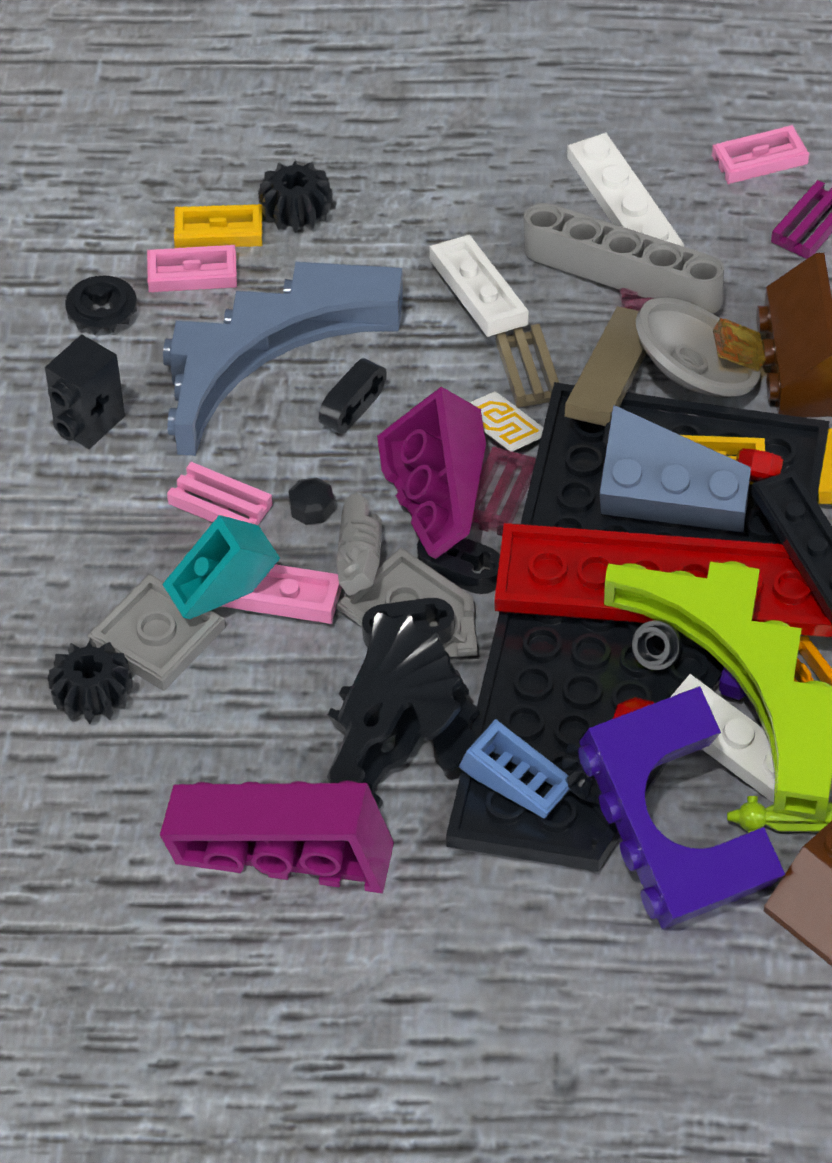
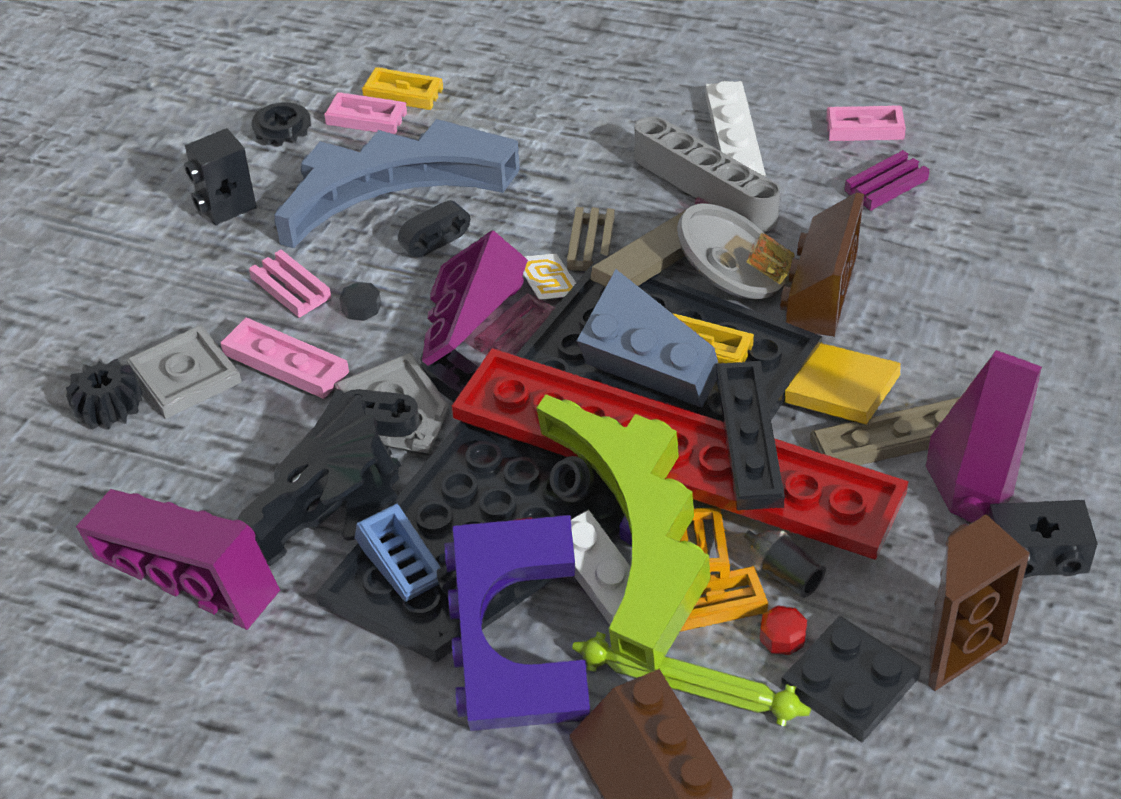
camera: 20 degrees right, 5 degrees down
teal slope [162,515,280,619] -> none
black gear [258,159,333,233] -> none
light grey hinge [336,493,382,596] -> none
white plate [429,235,529,337] -> none
red tile [736,448,783,482] -> none

